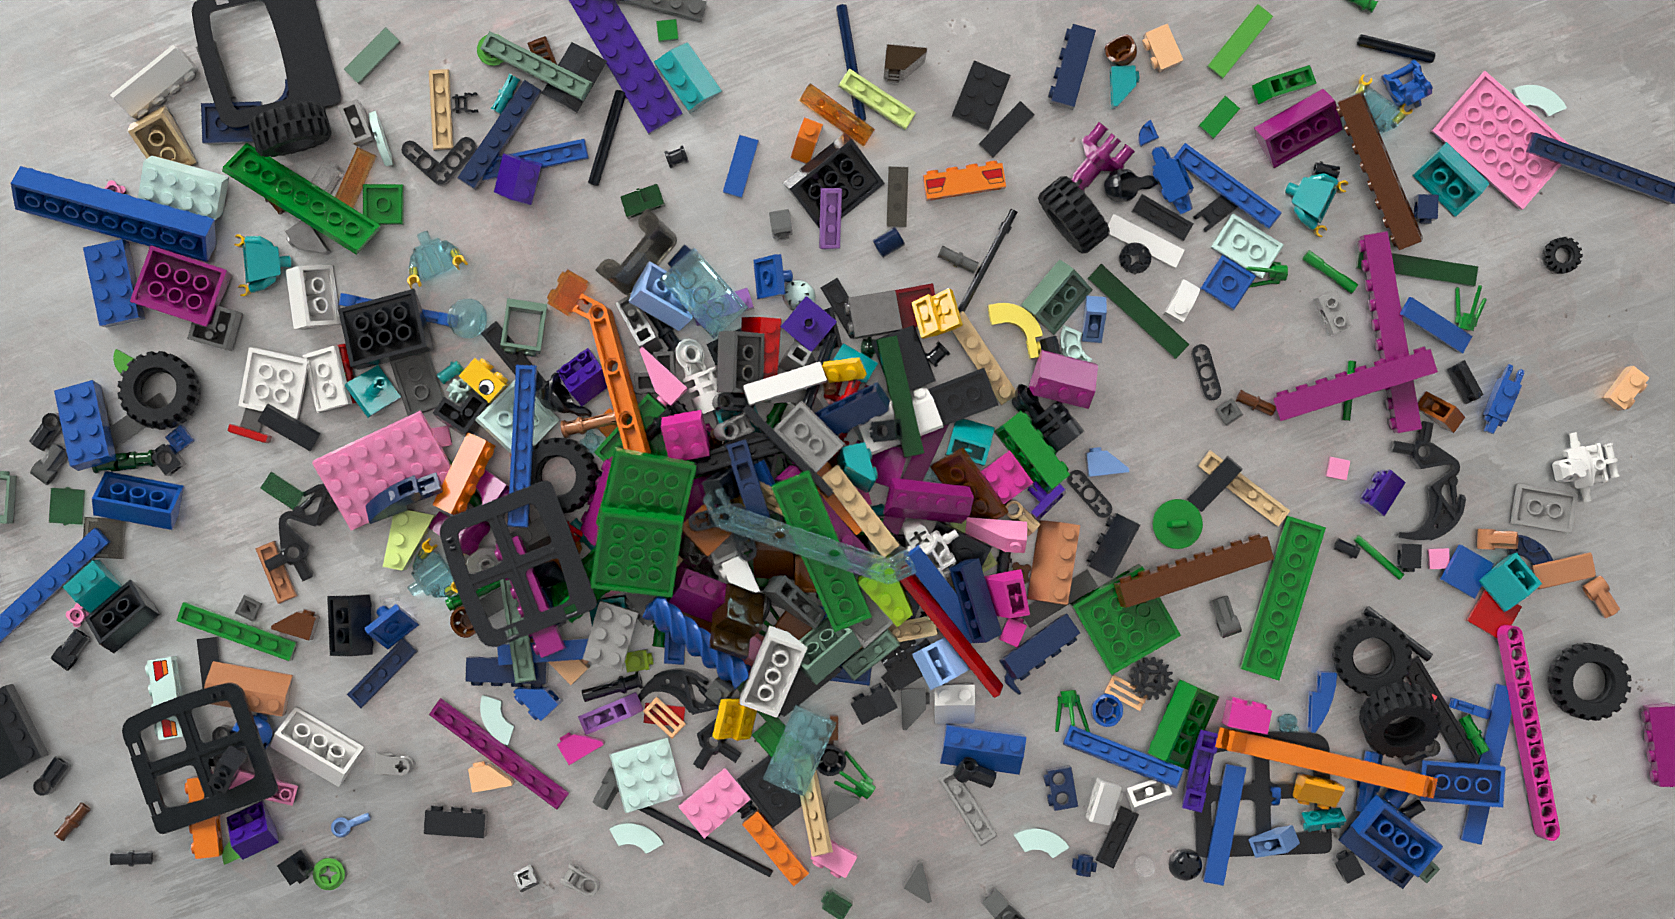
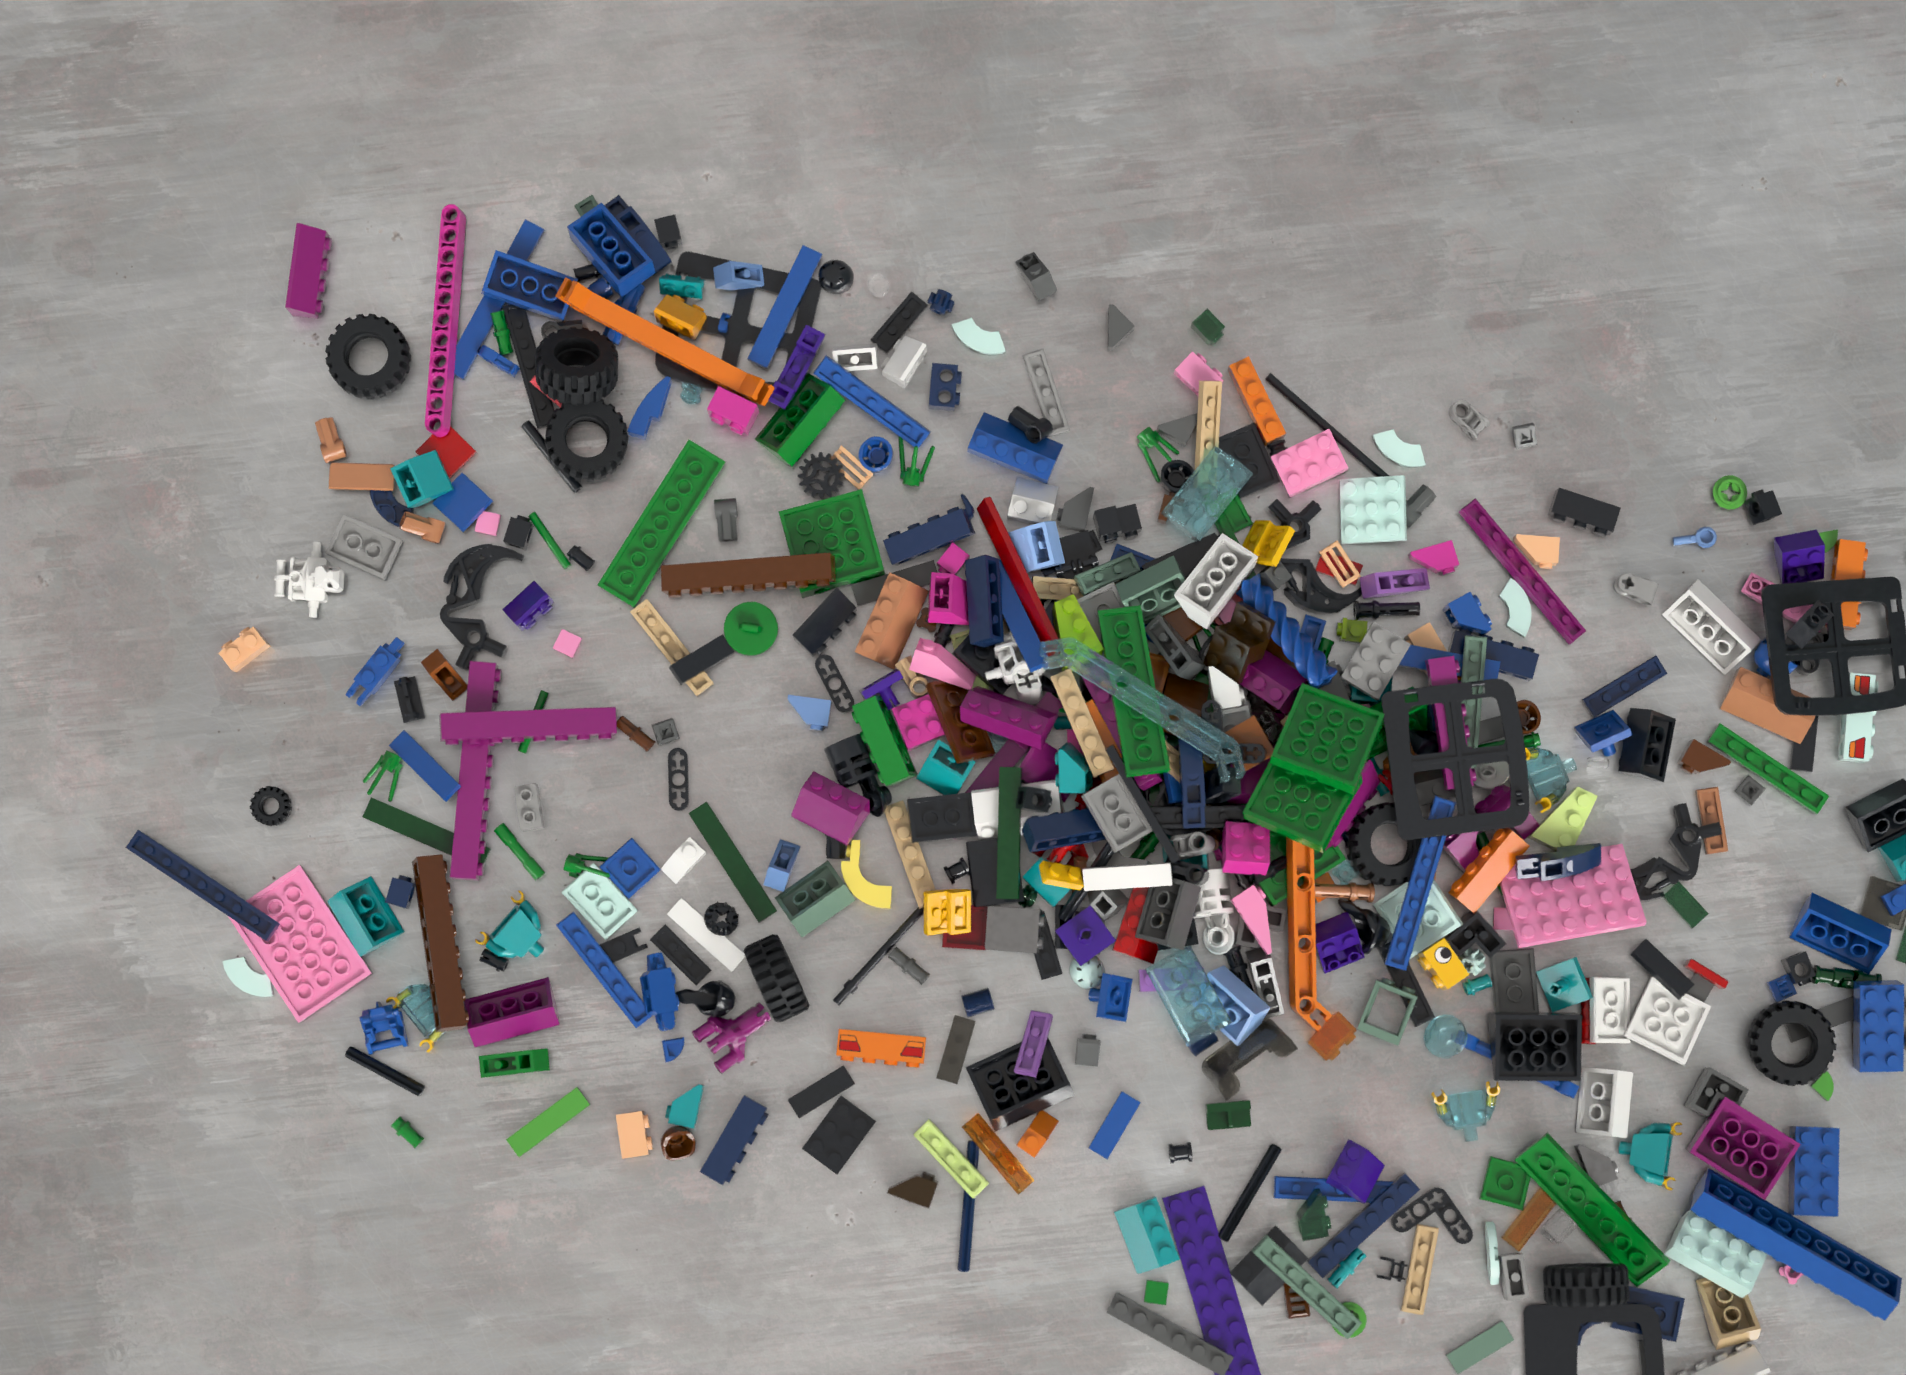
camera: 170 degrees left, 5 degrees down
light aqua tile [1060,325,1092,362] -> none
green tile [1198,95,1240,139] -> none
none -> clear green slope [1297,1188,1331,1241]

